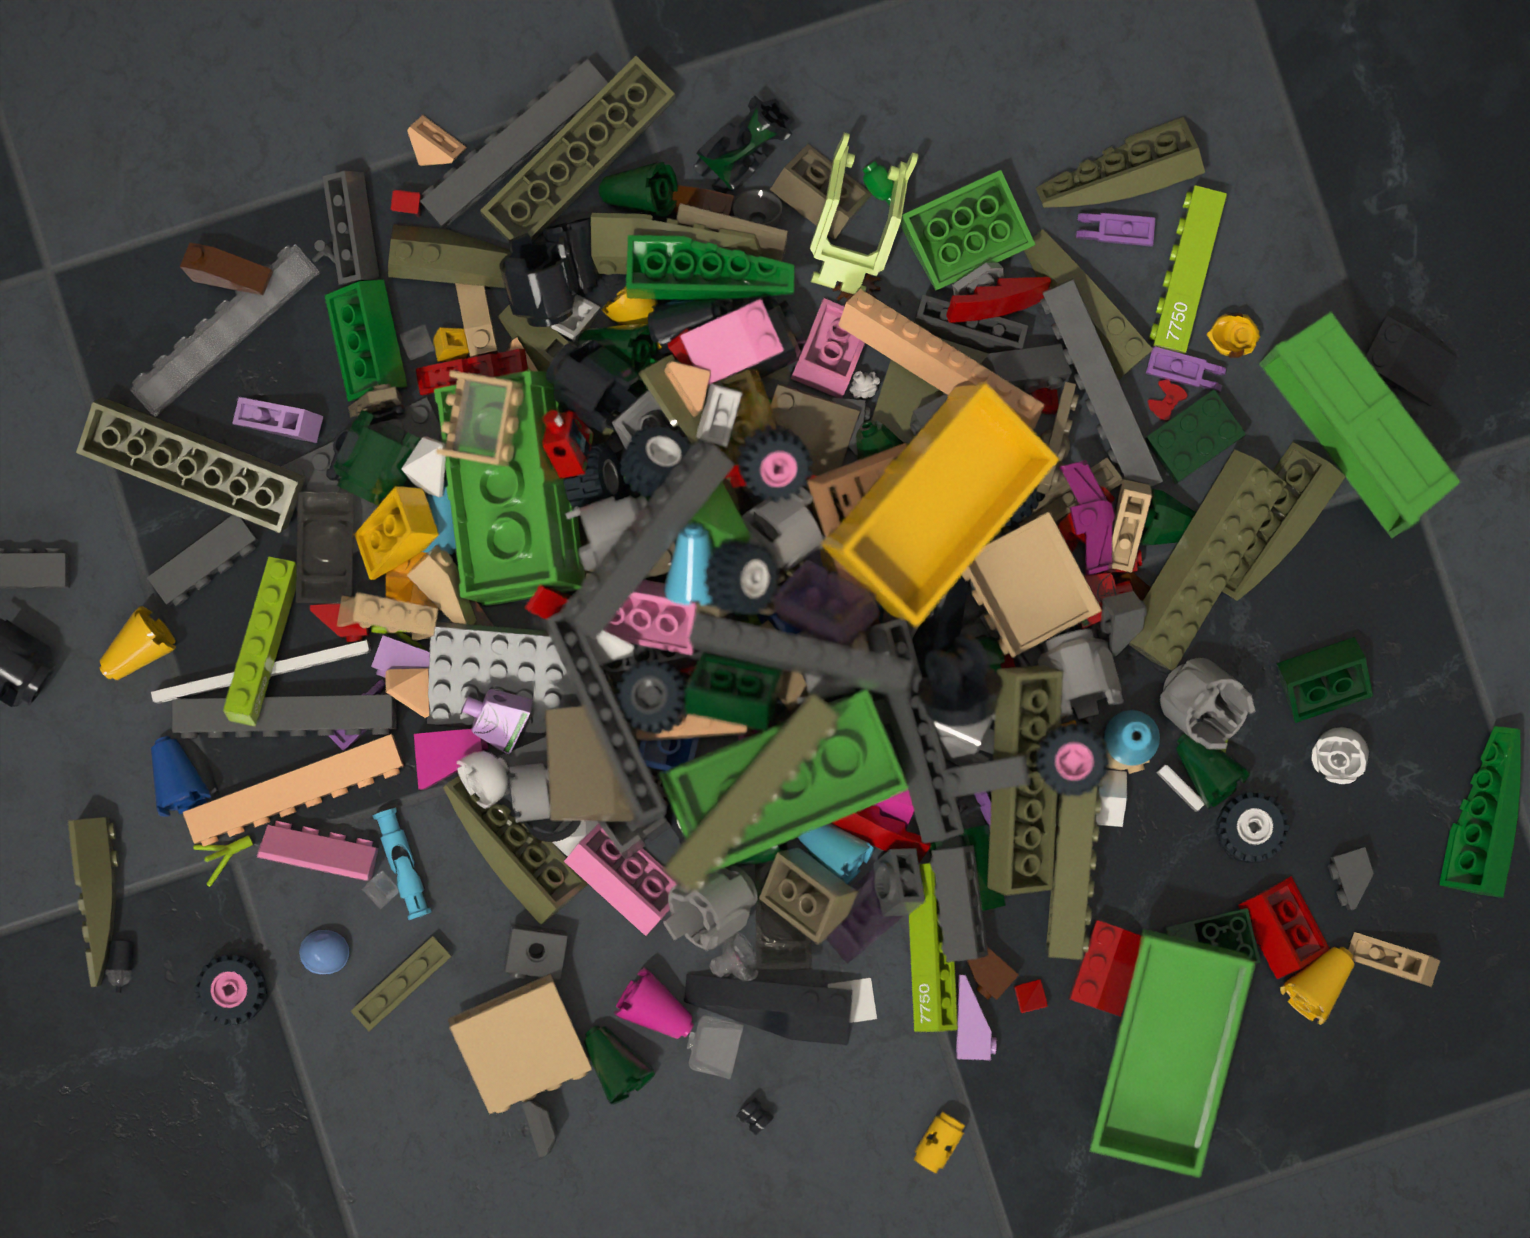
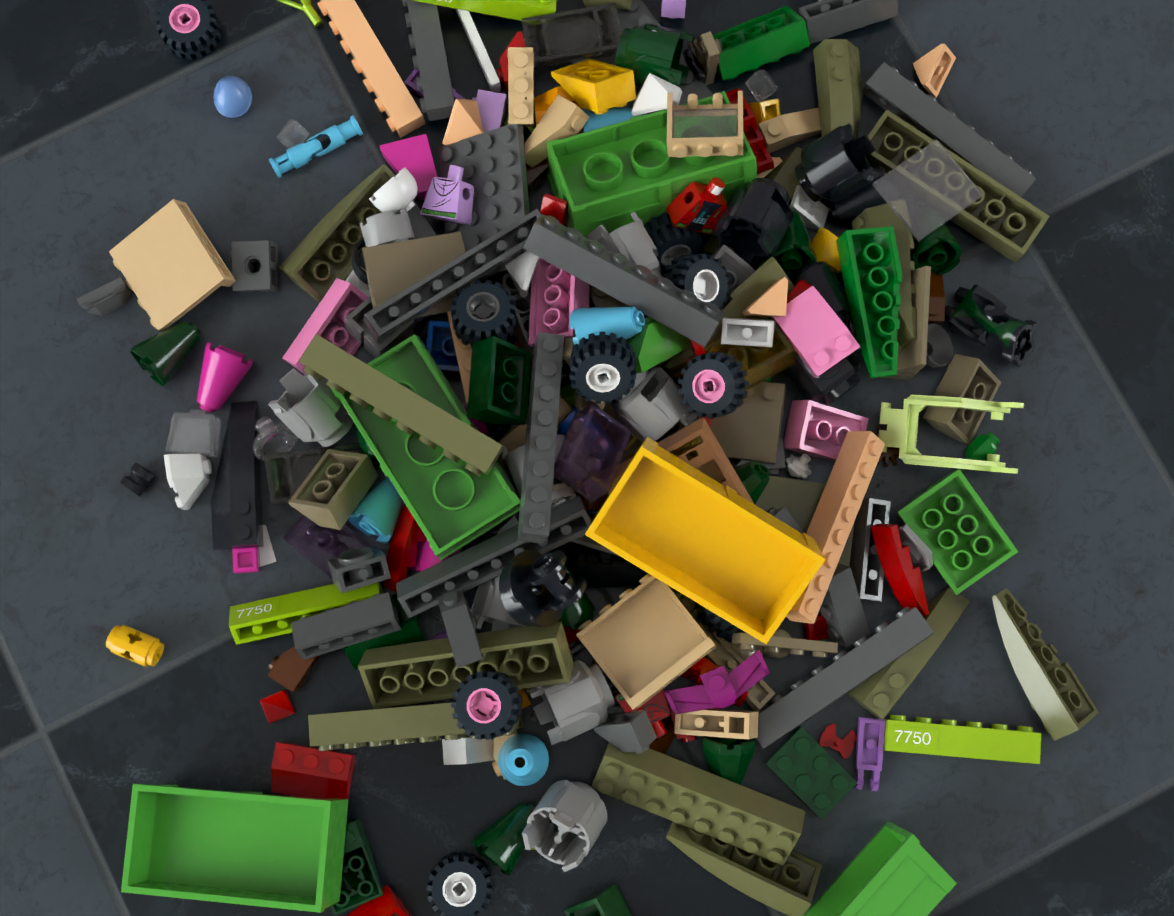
camera: 80 degrees right, 5 degrees down
bright pink slope [257,821,379,881] -> none
olive plate [351,936,452,1031] -> none
red slope [391,190,422,218] -> none
lavender slope [956,975,996,1060] -> none
medium lavender hinge [1076,213,1155,246] -> none
white tile [1156,765,1204,812] -> none
yellow hair [1207,312,1260,358] -> none
none -> white slope [164,453,212,510]
none -> dark pink tile [232,546,260,574]
none -> clear piece [872,139,983,241]

